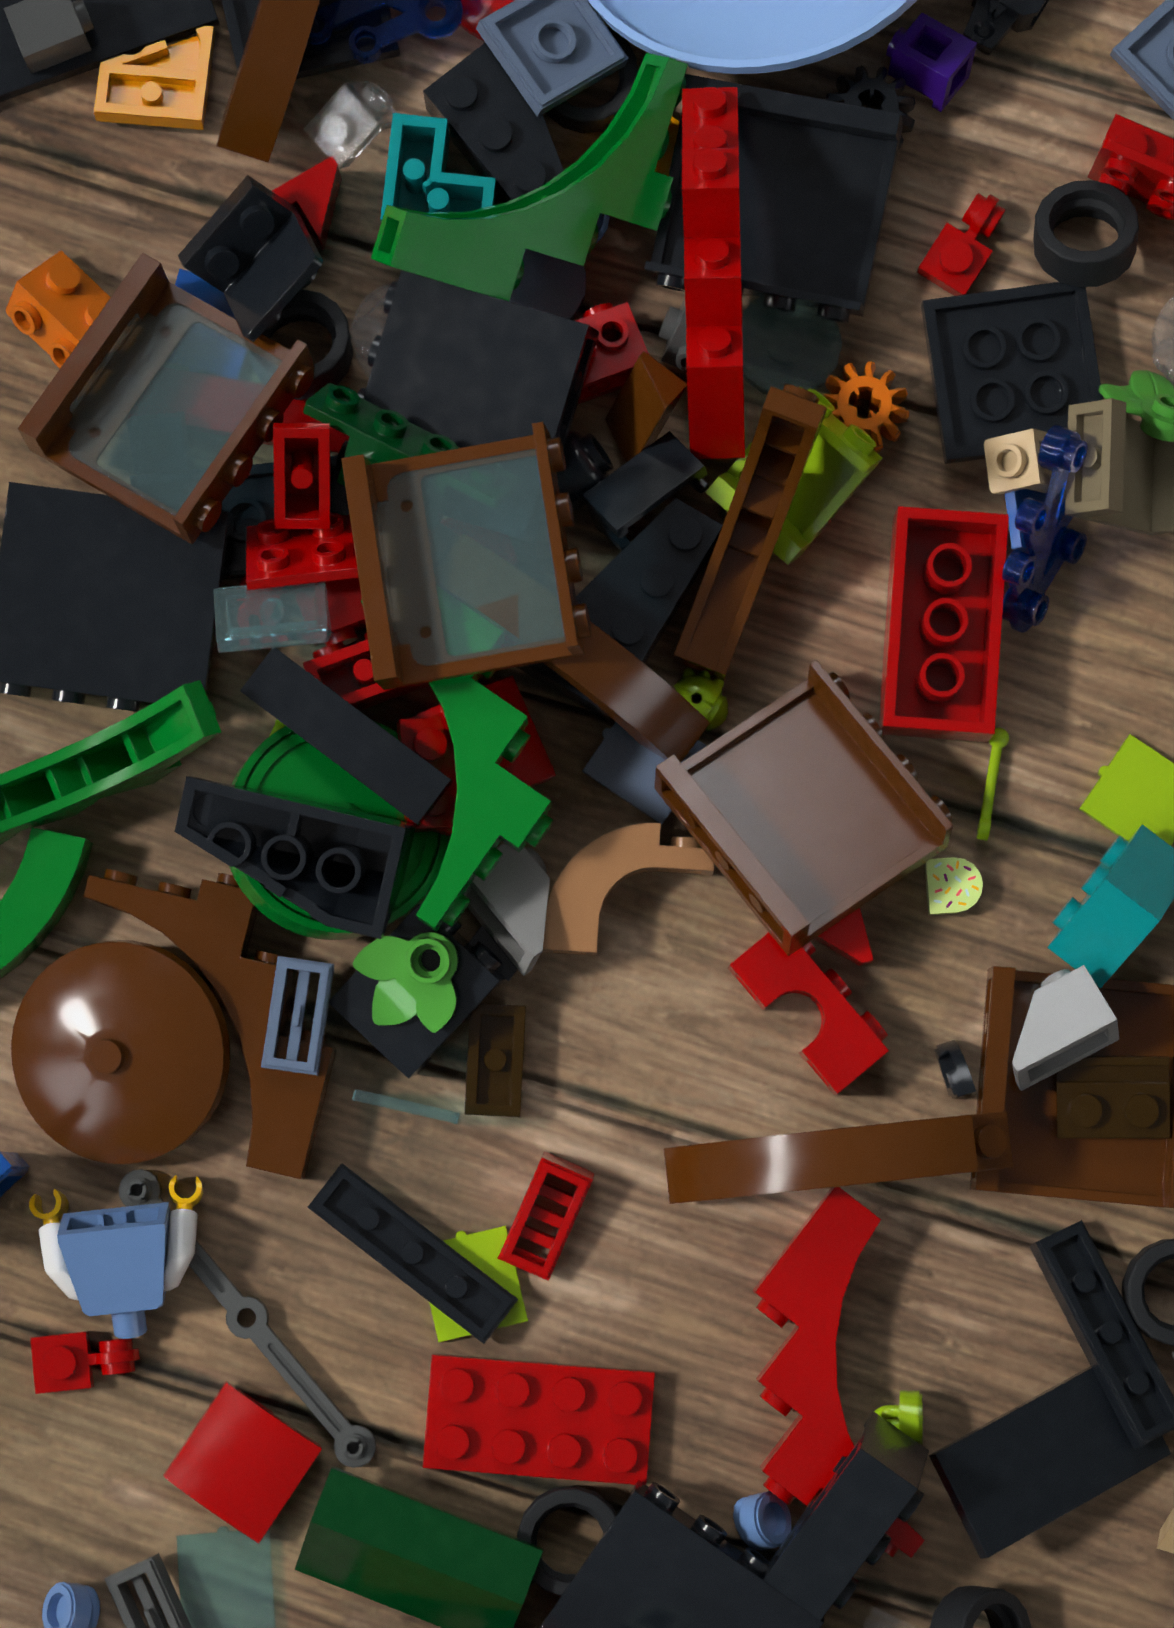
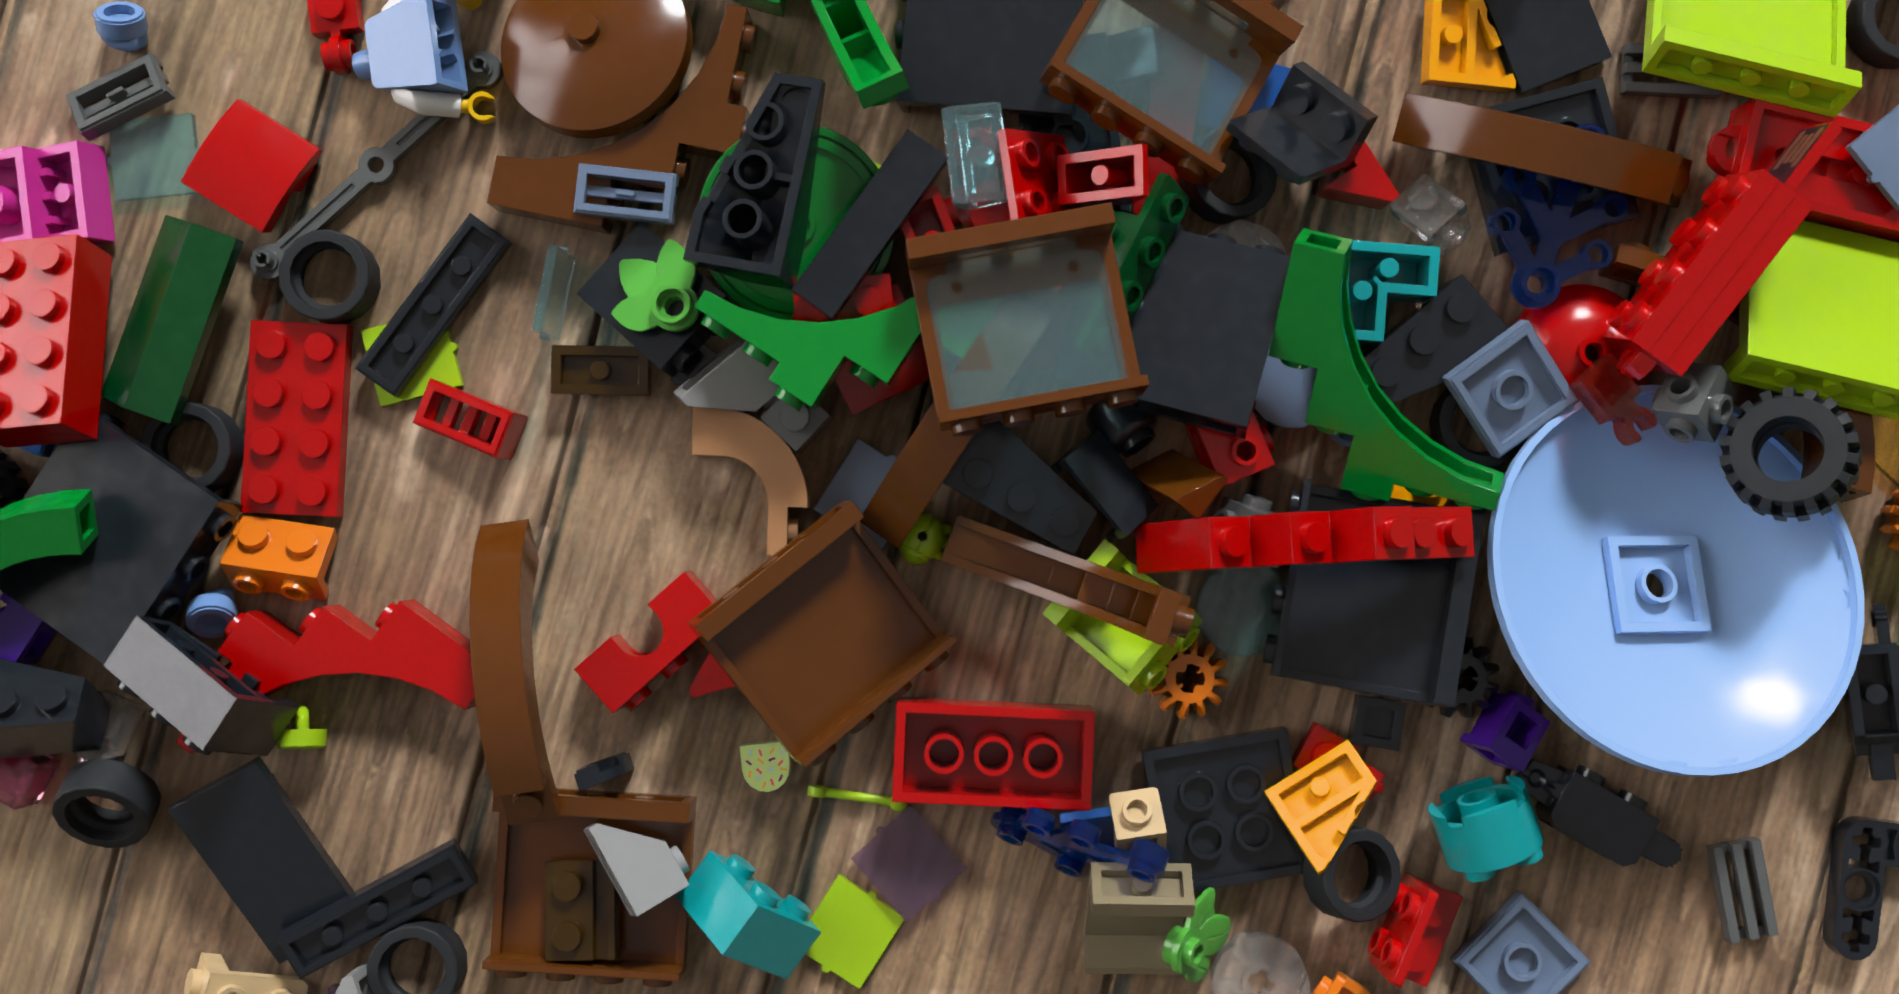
camera: 90 degrees right, 5 degrees up
none -> orange bracket [220,514,339,602]
none -> black tyre [278,230,381,324]
none -> dark grey brick [761,398,833,454]
none -> piece [851,804,966,923]
none -> light orange wing [1264,740,1377,876]
none -> black tile [1347,694,1407,751]
none -> teal brick [1428,775,1544,882]

